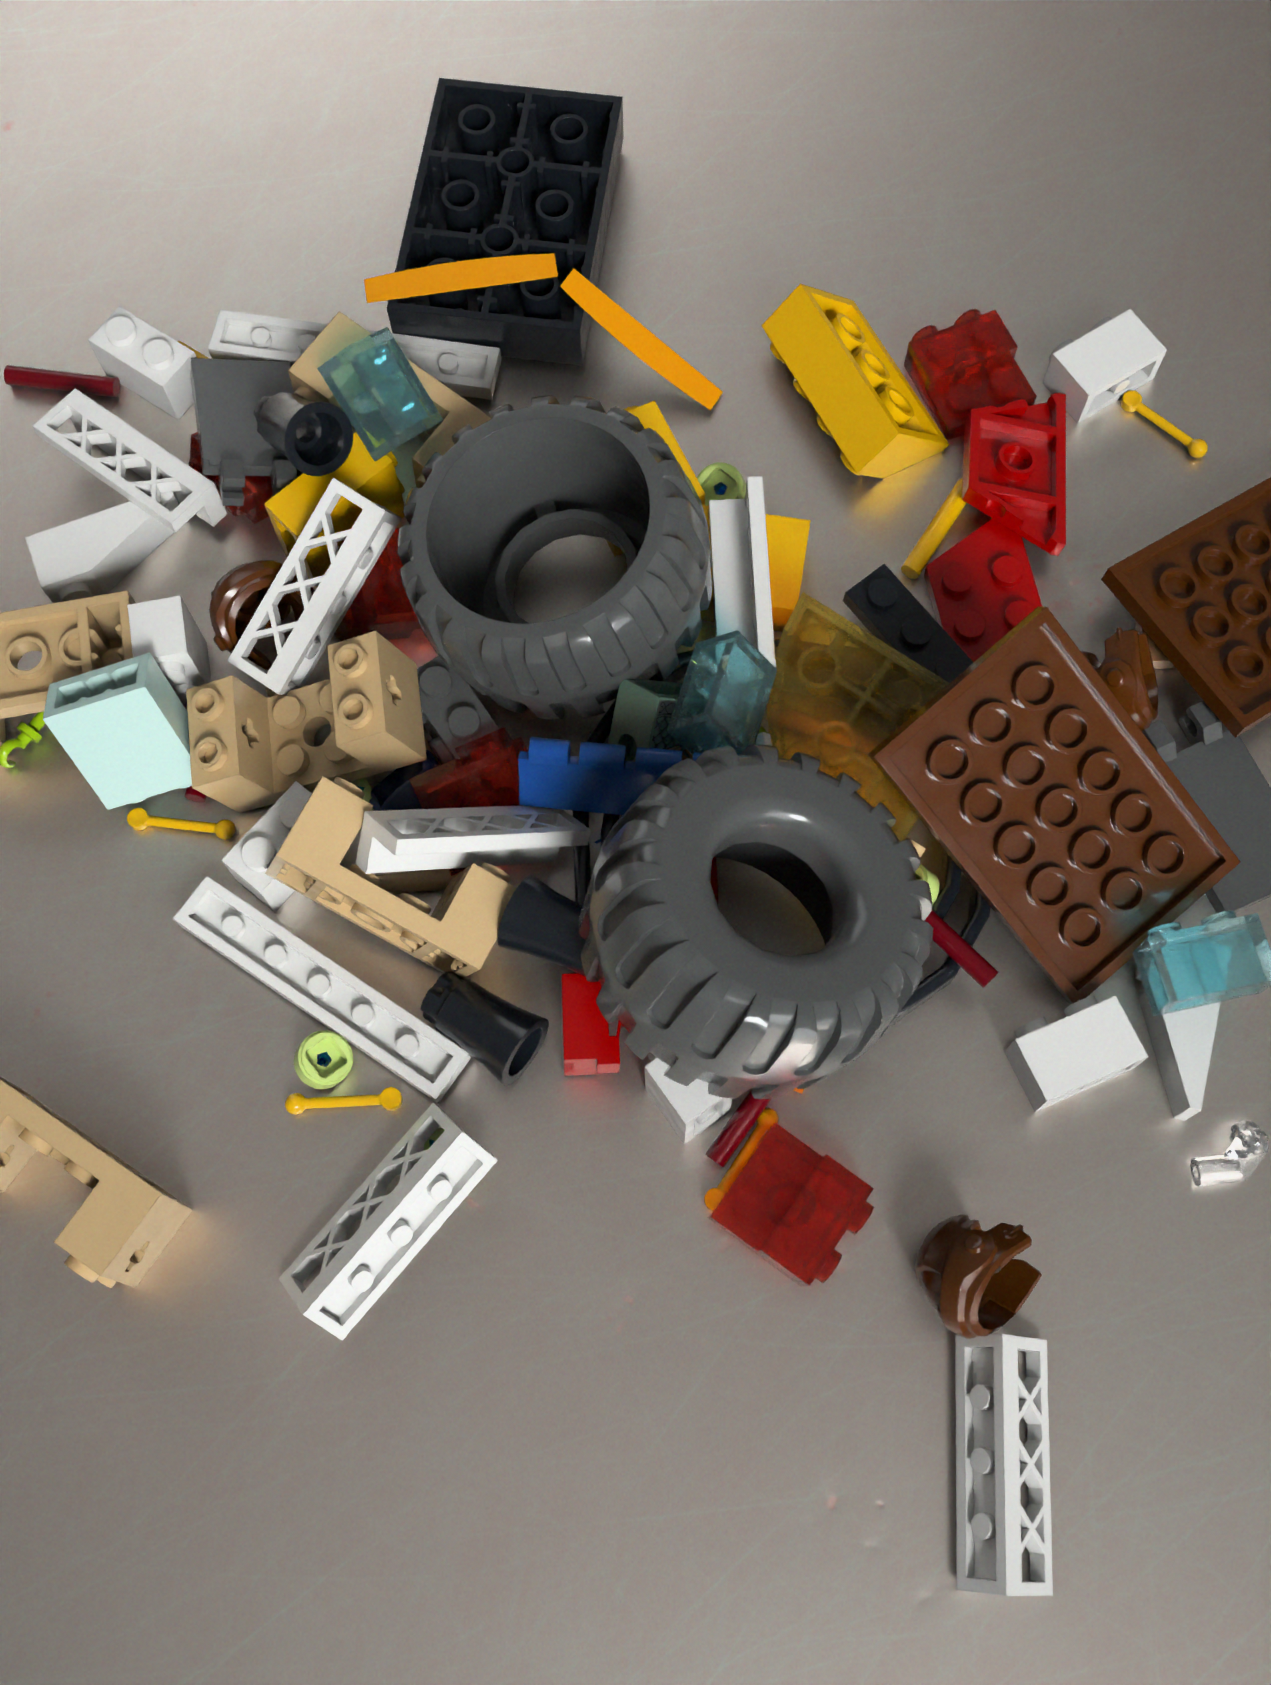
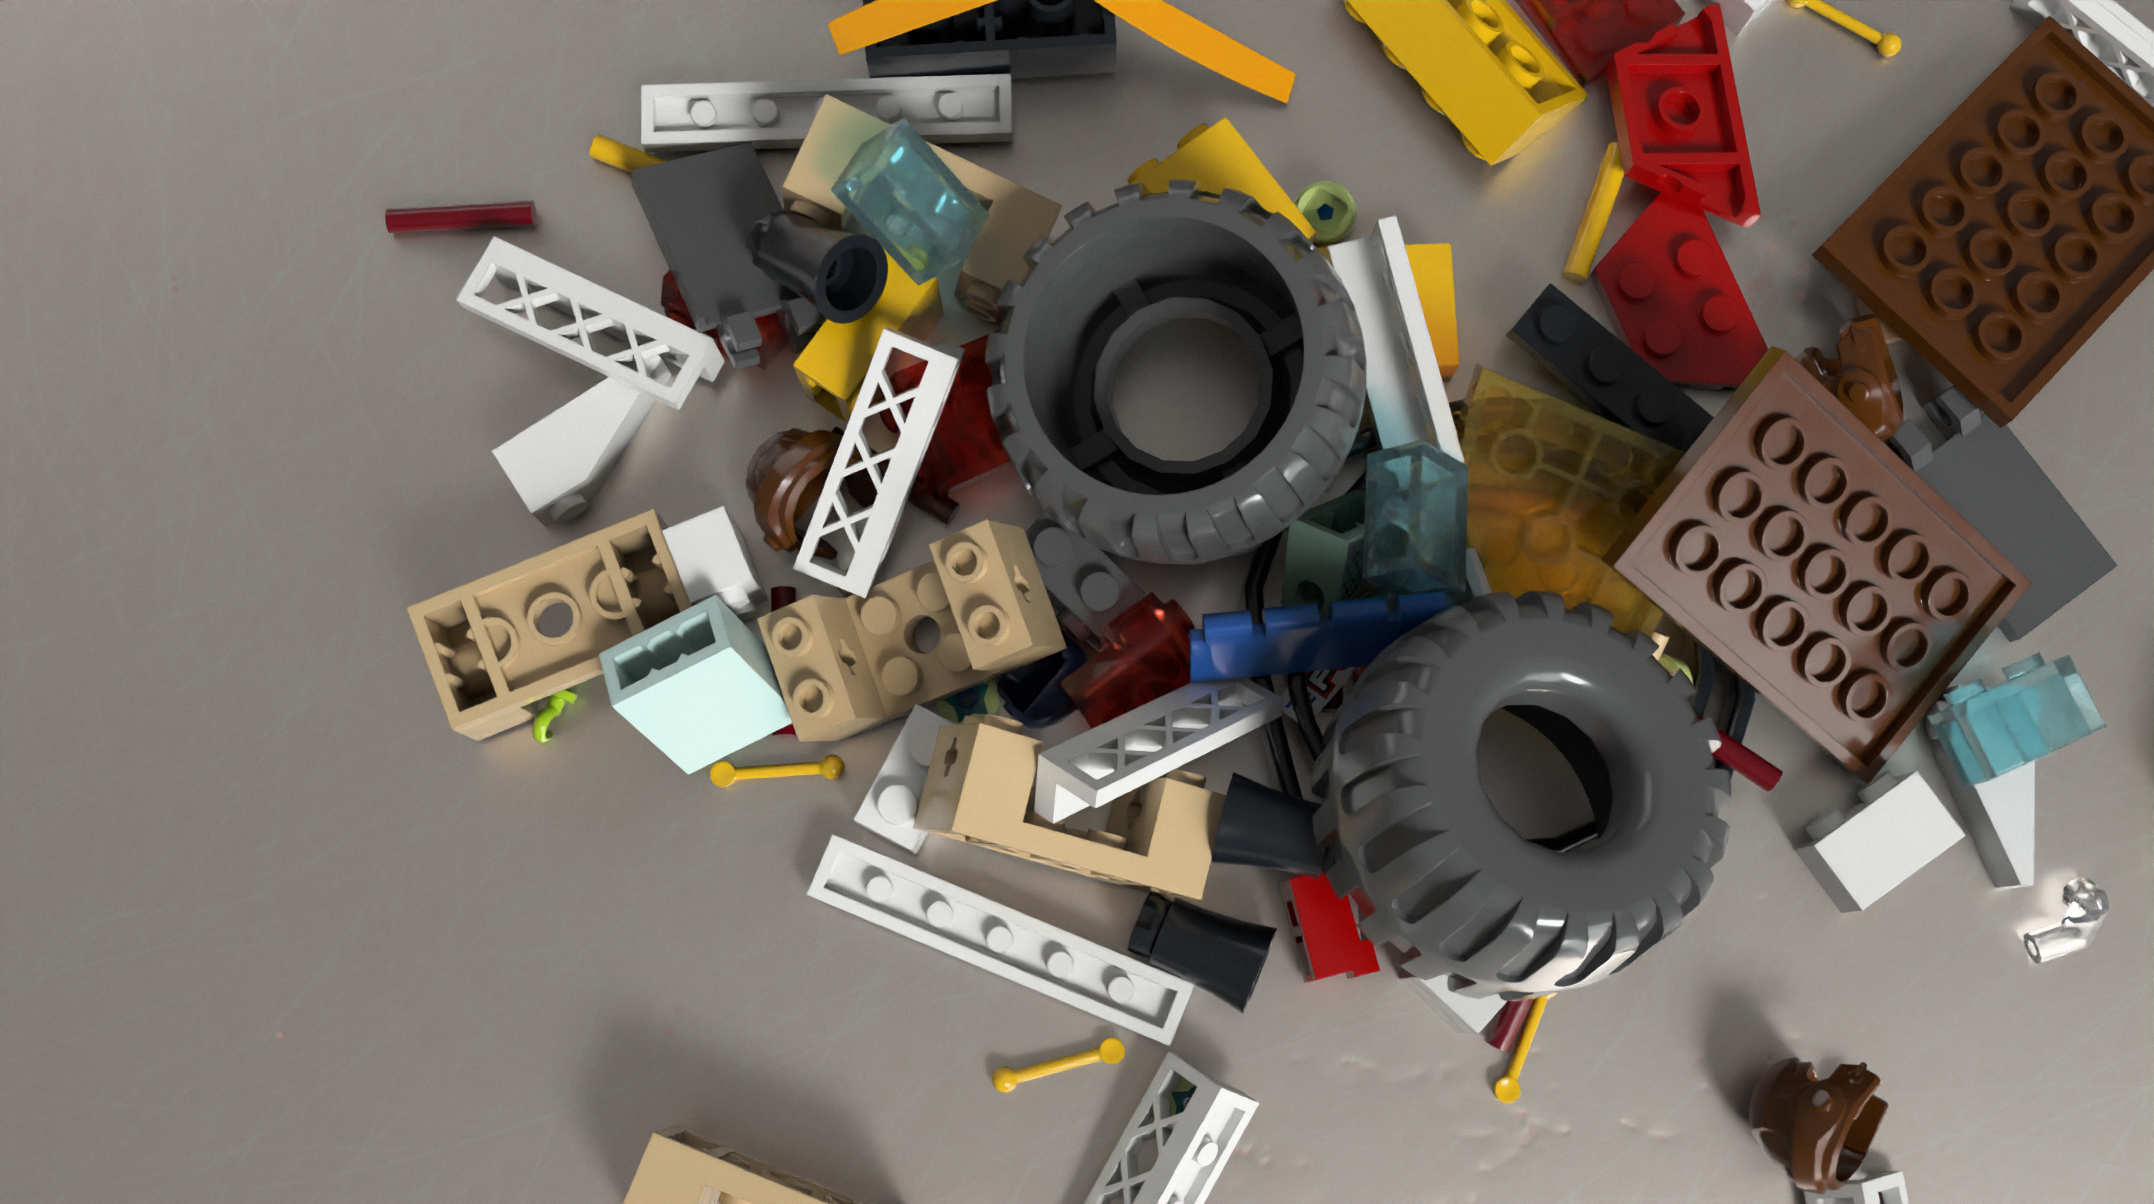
camera: 15 degrees left, 10 degrees up
white brick [88,306,197,420] -> none
yellowish green tile [294,1030,353,1089] -> none
clear red plate [708,1122,874,1287] -> none

